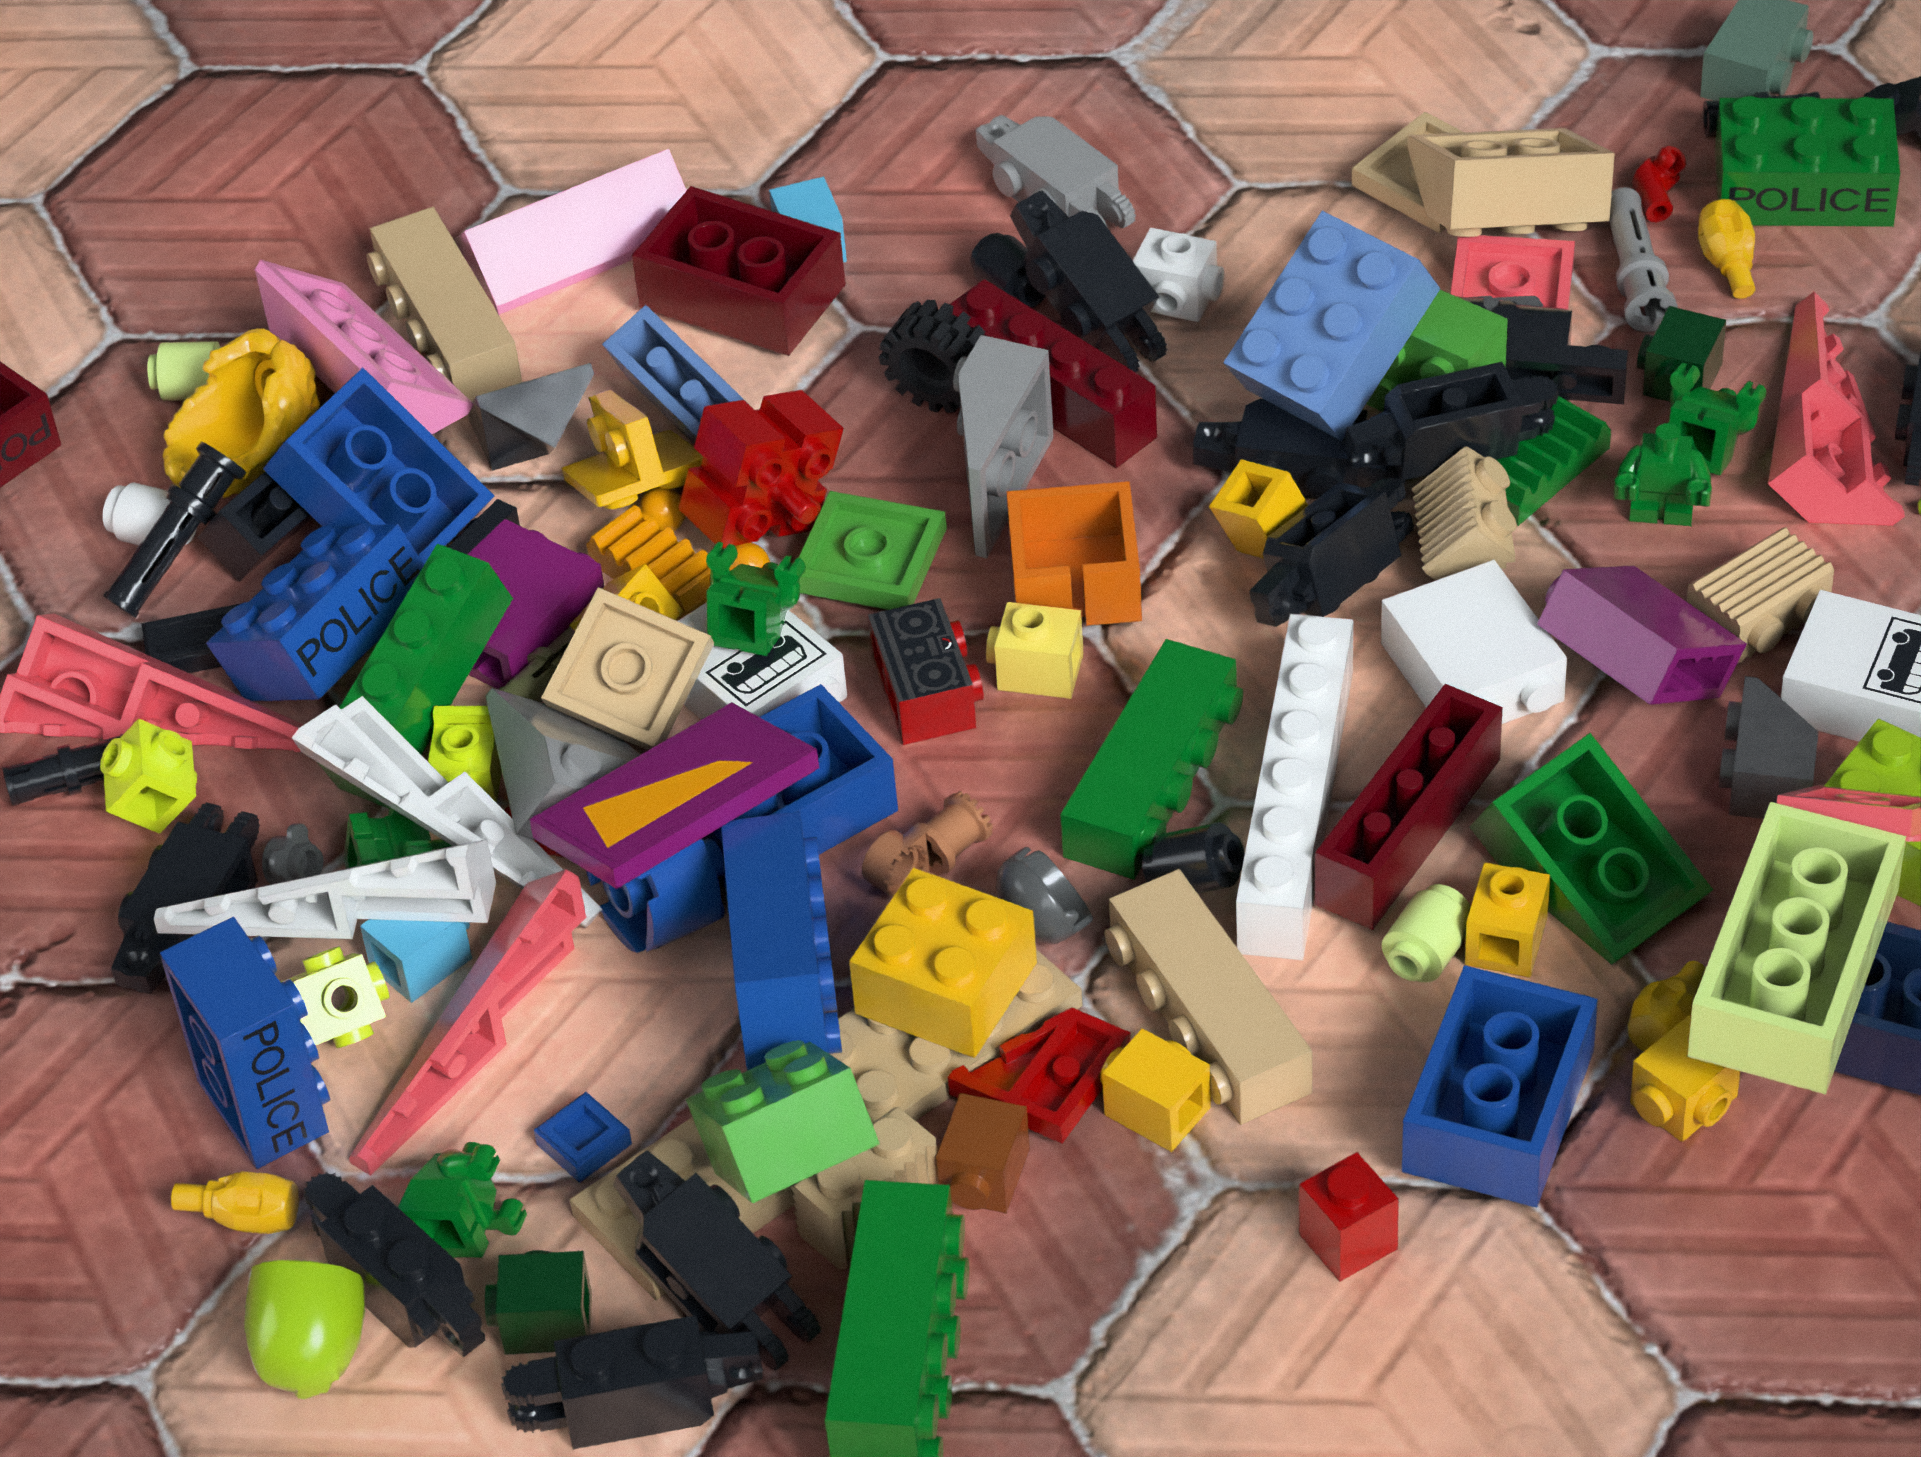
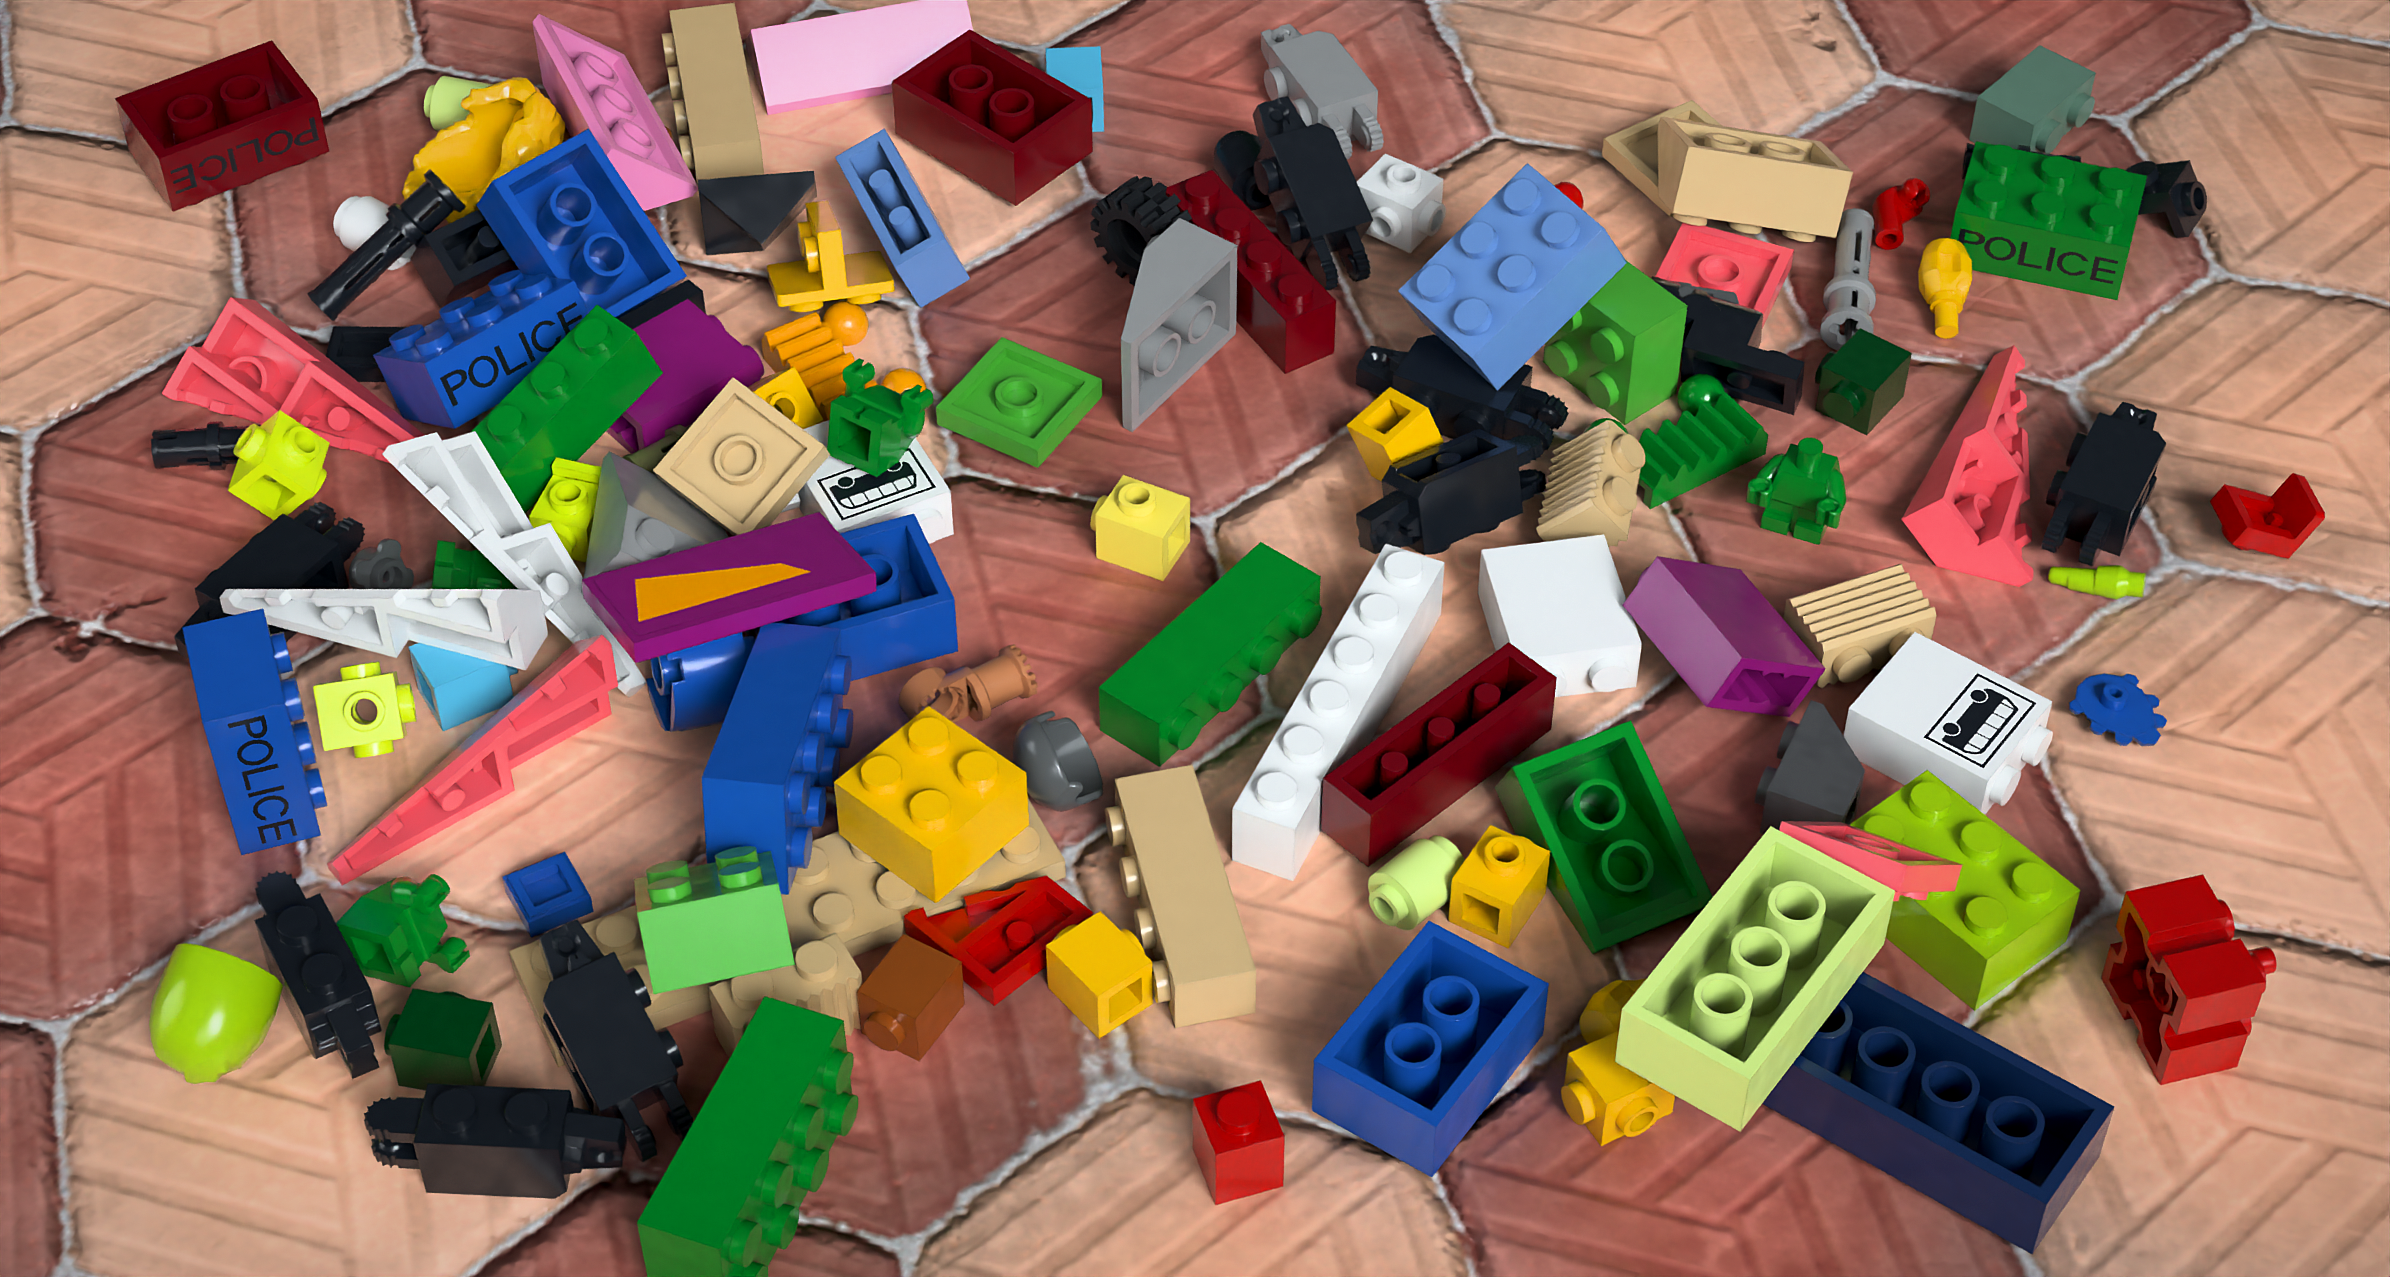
camera: 10 degrees right, 0 degrees up
yellow piece [171,1171,299,1234] -> none
red brick [678,390,844,548] -> none
brick [868,598,984,745] -> none
orange piece [1006,481,1142,626] -> none
black brick [1142,822,1245,894] -> none
black hinge [1344,362,1559,481] -> none
green piece [1669,363,1766,475] -> none

